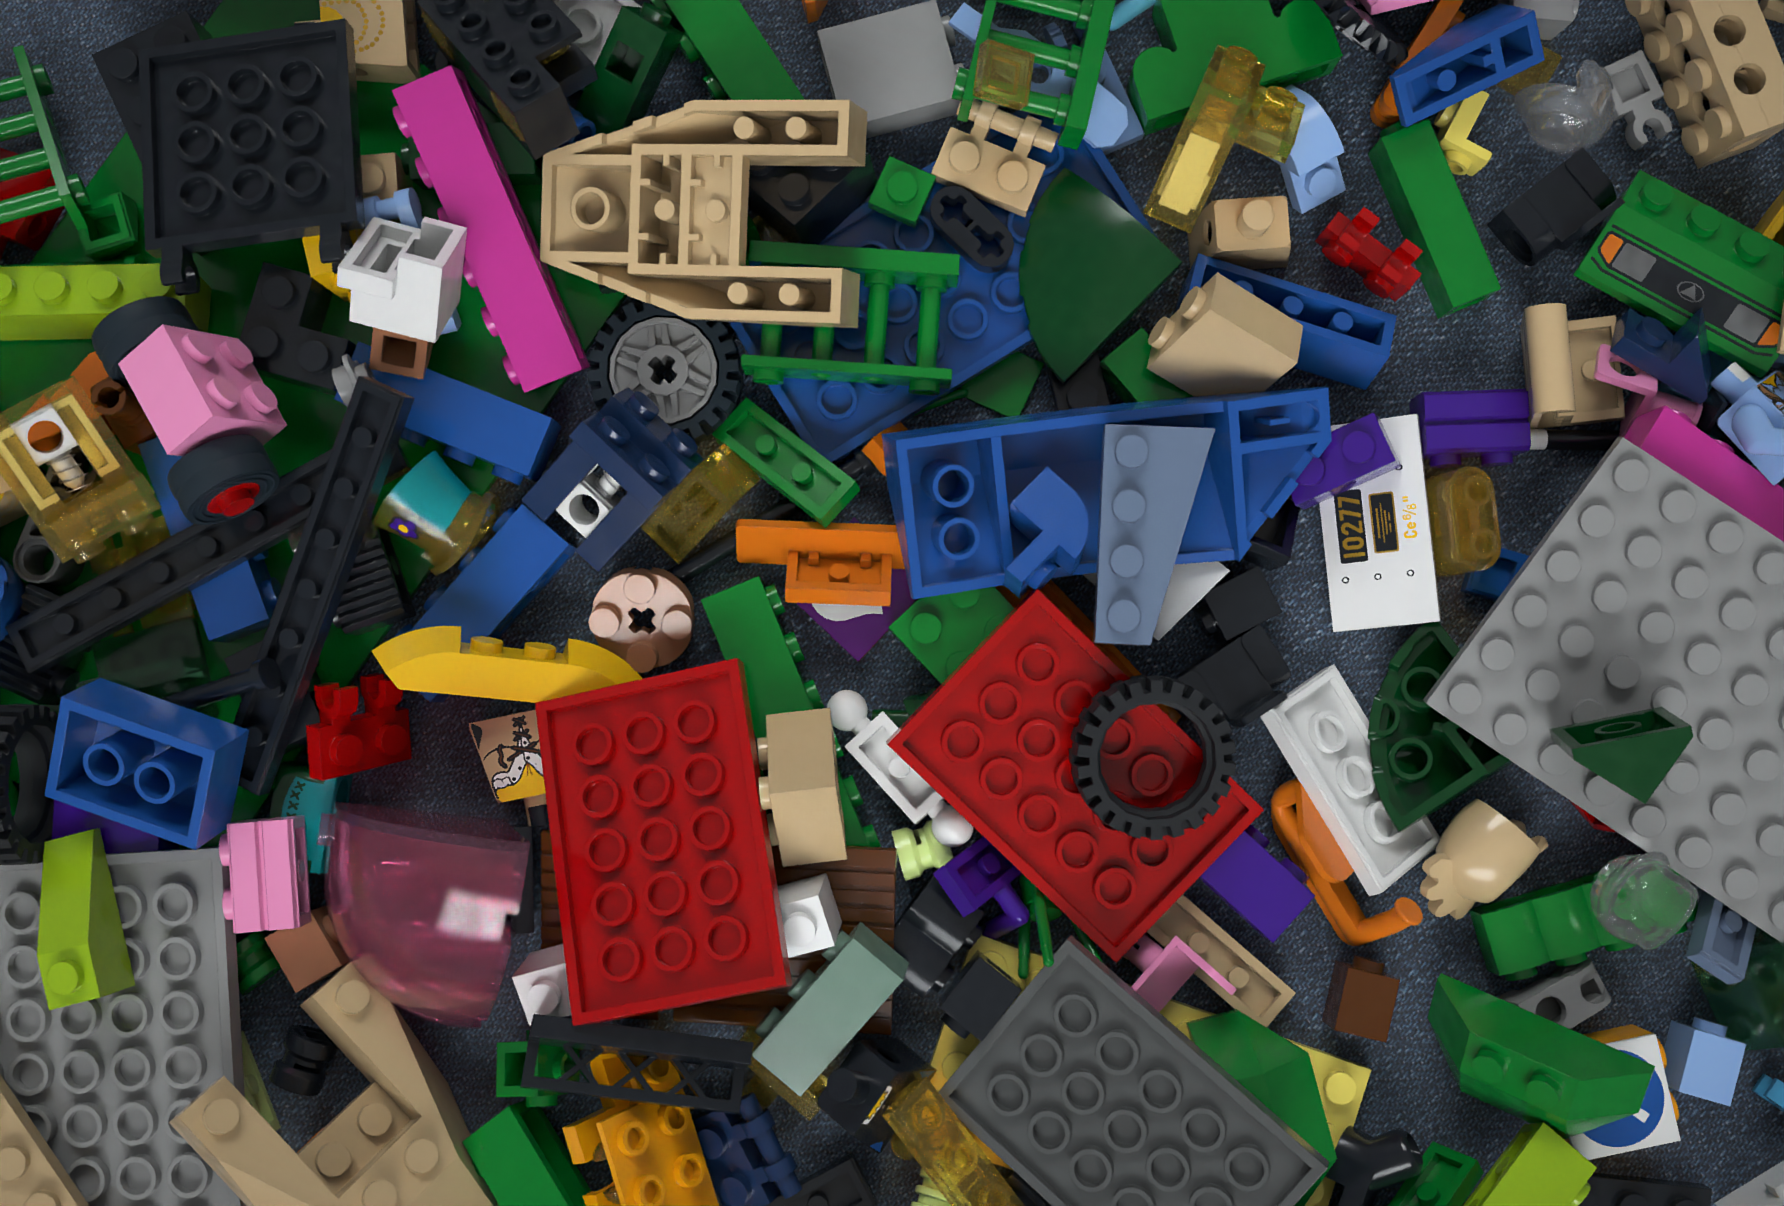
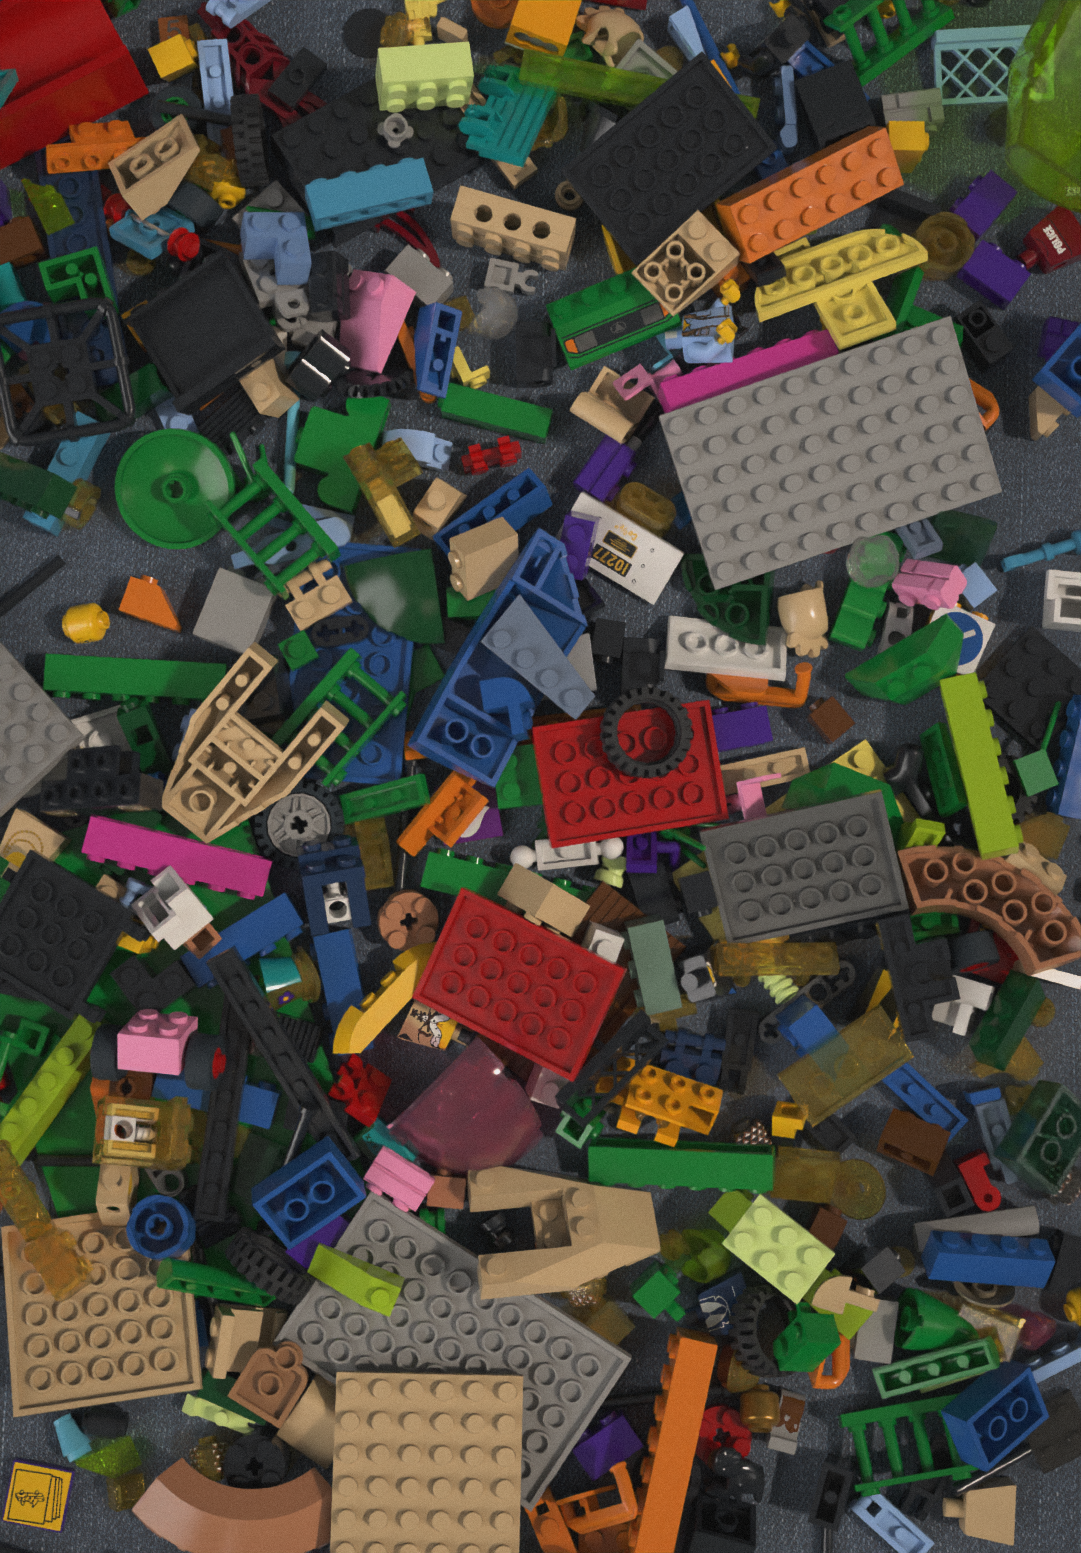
camera: 60 degrees left, 0 degrees up
light grey plate [332,354,376,407] -> none
clear yellow tile [973,39,1035,110] -> none
dark green slope [1549,707,1693,804] -> none
dark blue slope [1610,308,1712,405] -> none
none -> bright pink brick [892,559,967,610]

